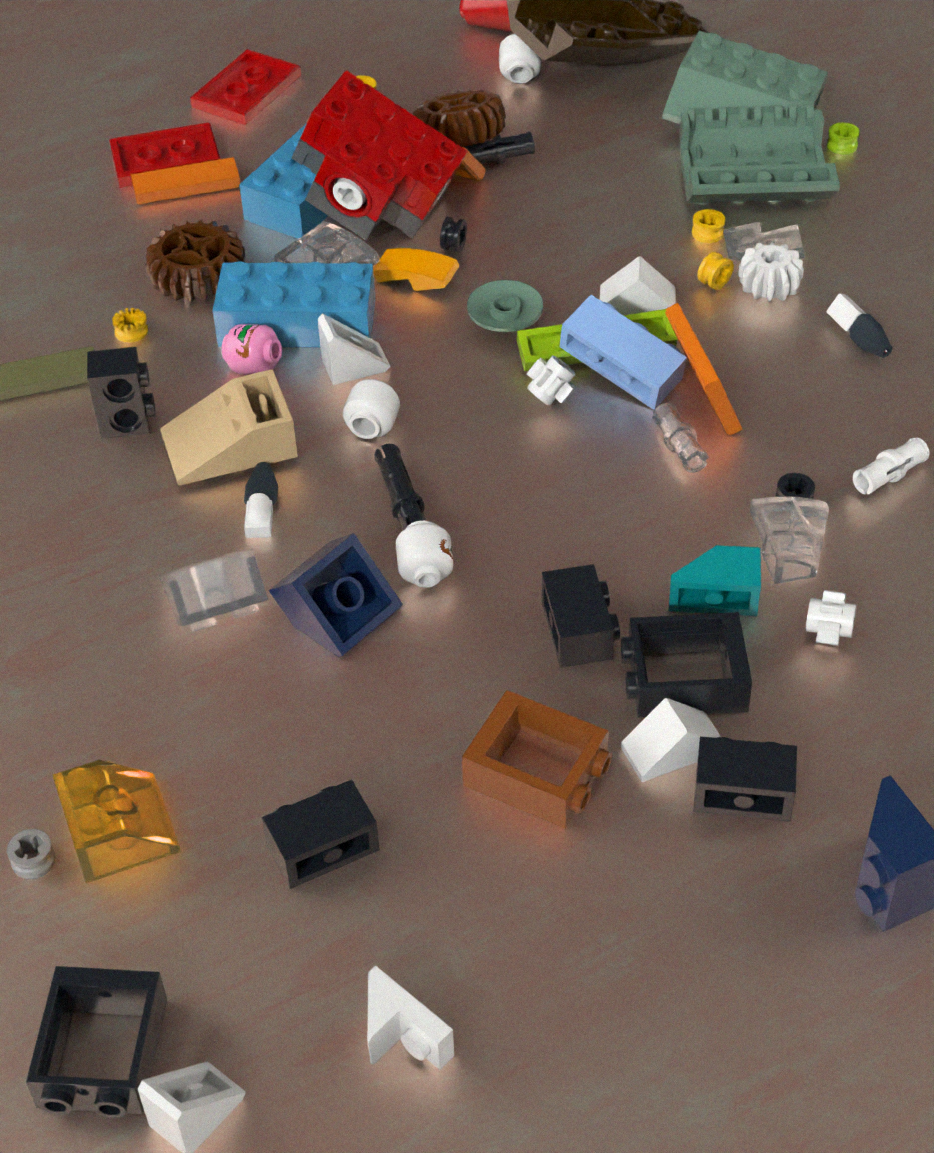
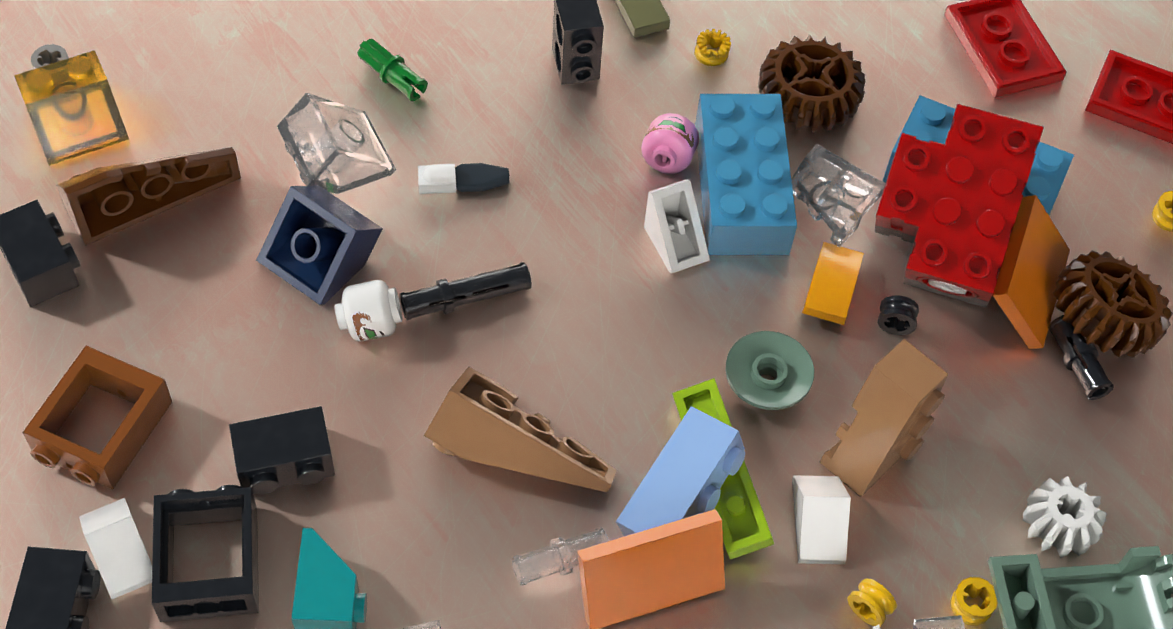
camera: 80 degrees right, 10 degrees up
orange tile [131,157,240,205] -> none
tan slope [160,369,298,486] -> none
white head [343,379,400,439] -> none
white gear [526,355,576,405] -> none
none -> reddish brown wedge [56,147,241,246]
none -> green axle [357,39,428,101]
none -> medium nougat wedge [424,366,617,492]
none -> medium nougat wedge [820,339,948,497]
none -> white gear [1023,476,1107,558]

